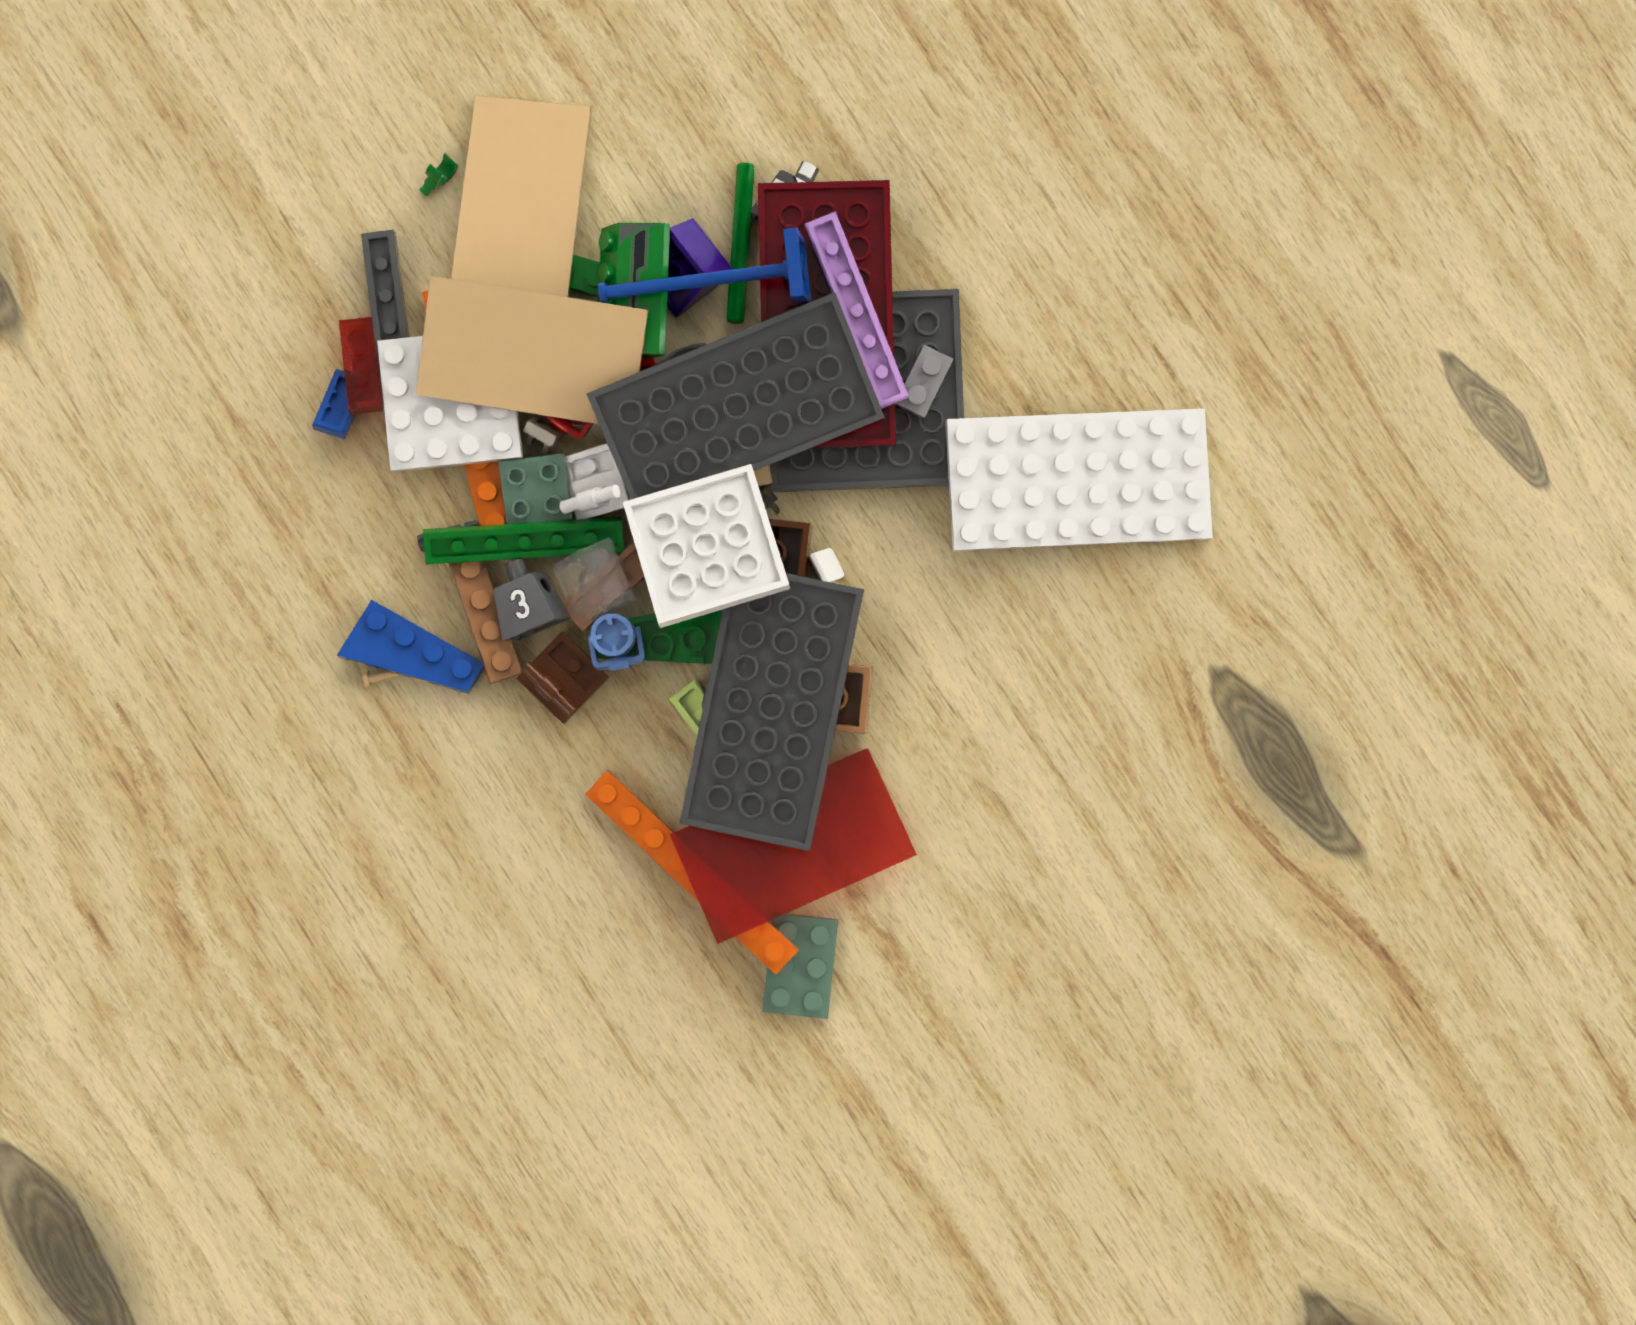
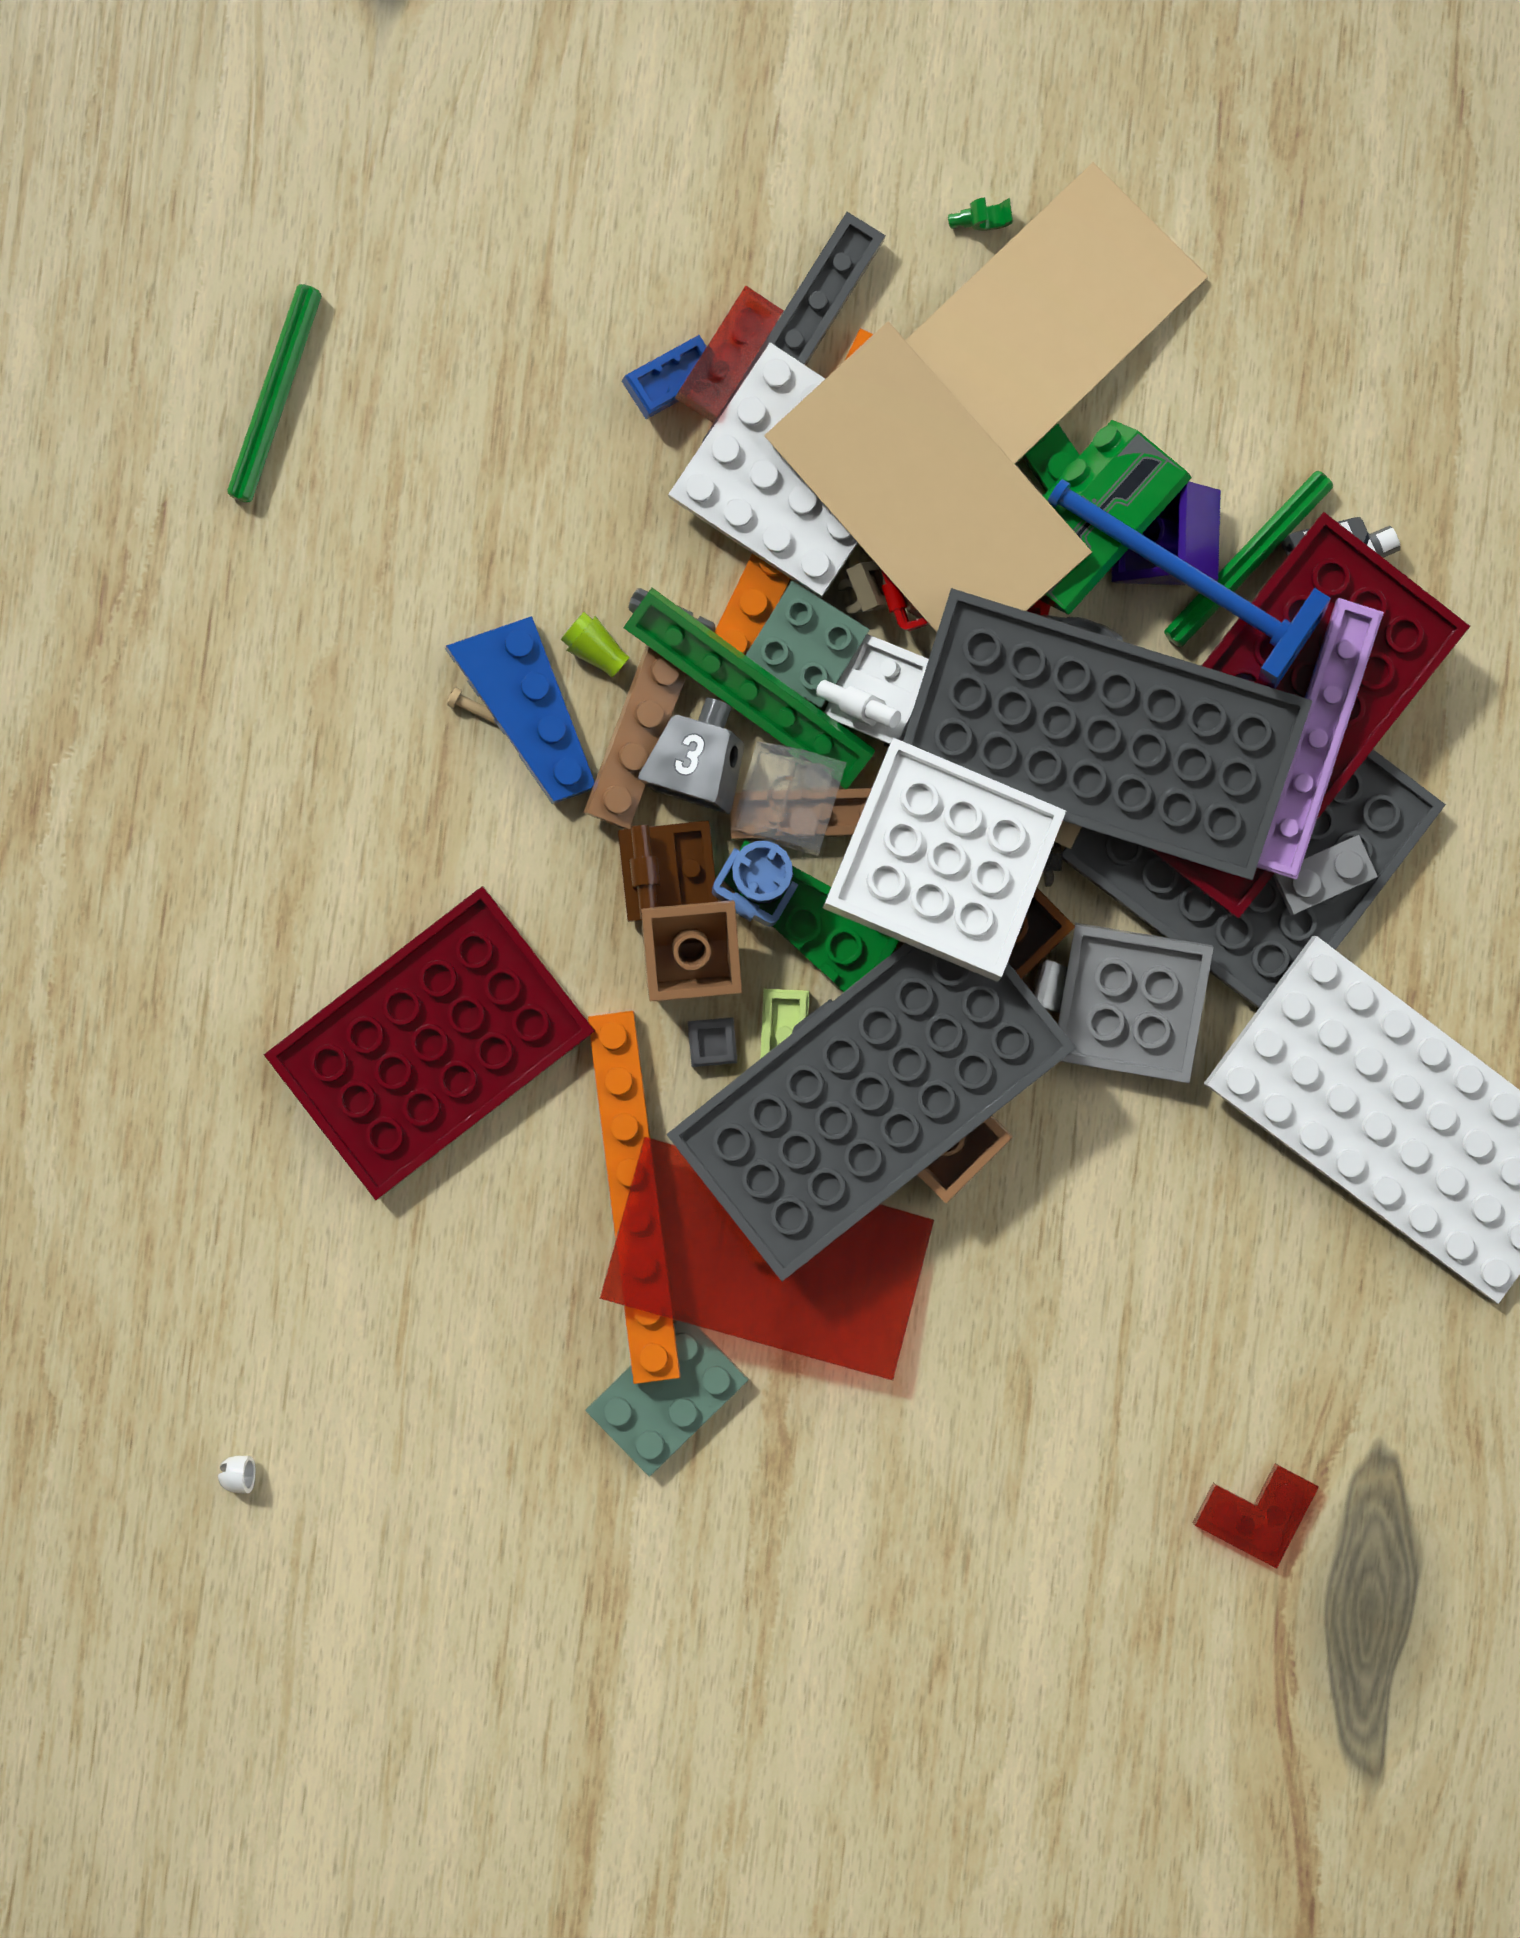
camera: 35 degrees right, 0 degrees up
none -> white hinge [218,1456,256,1493]
none -> green axle [227,284,322,502]
none -> dark red plate [264,886,595,1201]
none -> lime cone [560,612,629,677]
none -> medium nougat slope [641,900,742,1002]
none -> flat silver tile [688,1017,737,1067]
none -> light grey plate [1058,923,1214,1083]
none -> clear red plate [1192,1463,1319,1569]

